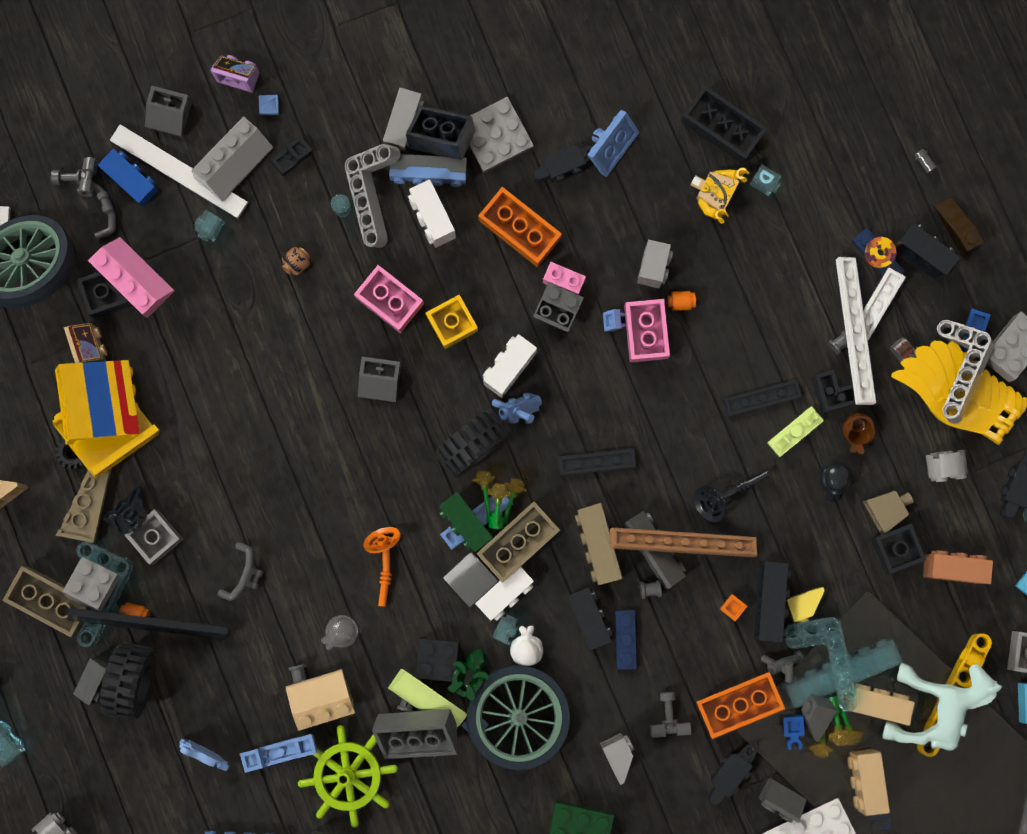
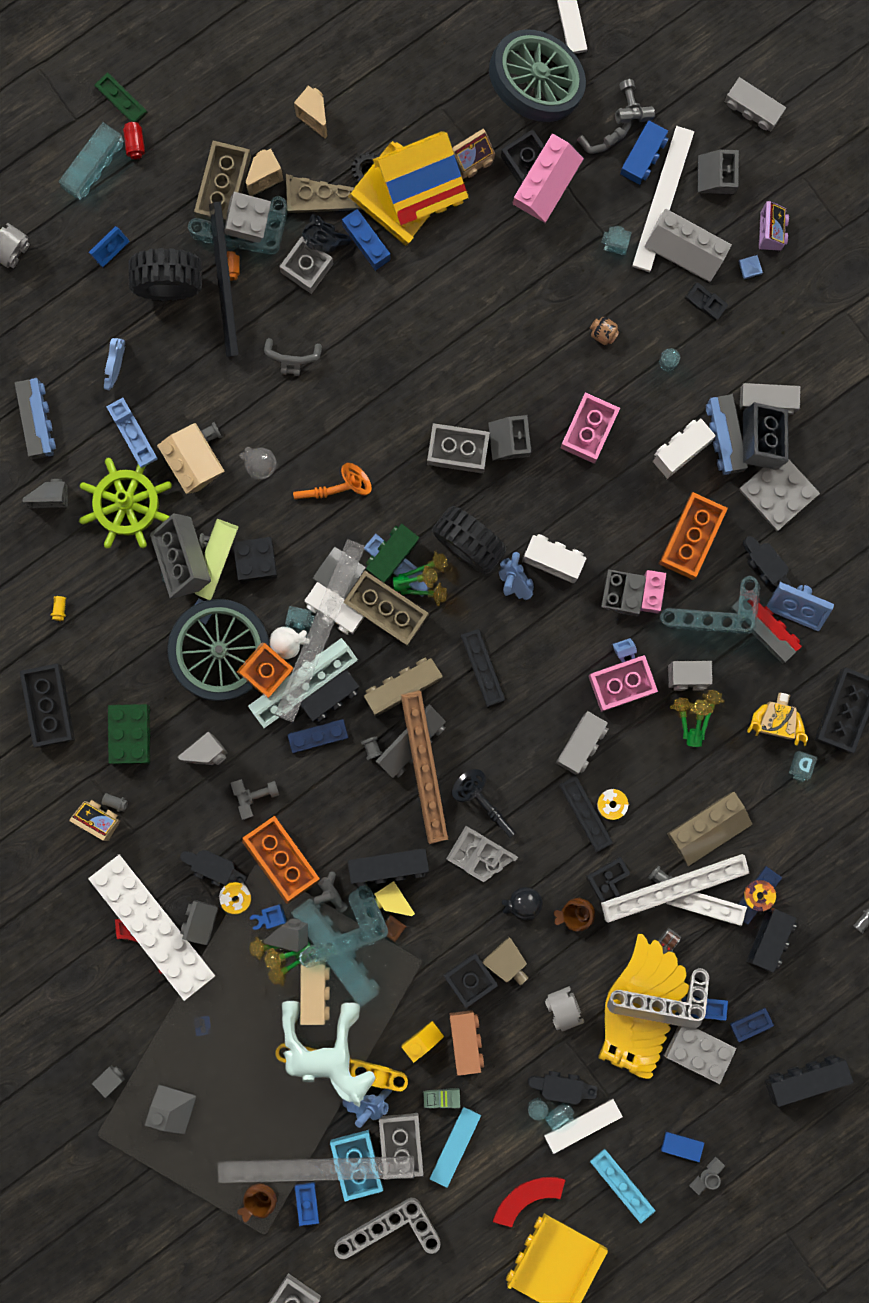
camera: 70 degrees right, 0 degrees up
dark grey slope [73,657,108,705] -> none
light grey beam [345,144,400,248] -> none
yellow brick [426,295,478,349] -> none
dark green animal [448,649,489,701] -> none
orange brick [668,291,696,311] -> none
orange tile [720,594,747,621] -> none
yellowish green plate [767,406,824,457] -> none
tan brick [848,749,890,816] -> none
dark brown slope [934,197,984,256] -> none
none -> blue plate [89,226,130,267]
none -> yellow piece [219,882,251,914]
none -> orange brick [237,643,294,698]
none -> tan slope [246,149,283,196]
none -> light aqua brick [248,638,358,728]
none -> clear plate [275,539,365,722]
none -> blue brick [342,209,390,271]
none -> medium blue piece [343,1089,392,1128]
none -> reddish brown tile [379,915,406,942]
none -> yellow slope [402,1021,444,1063]
none -> sand green leg [423,1088,460,1108]
none -> light grey brick [427,423,490,473]
none -> light grey slope [446,826,518,882]
none -> light grey brick [556,711,608,775]
none -> yellow piece [597,789,628,820]
none -> clear light blue beam [660,576,760,634]
none -> dark tan slope [667,792,752,866]
none -> clear yellow plant [670,690,724,747]
none -> light grey brick [724,77,786,131]
none -> piece [729,592,802,664]
none -> dark blue plate [730,1008,774,1042]

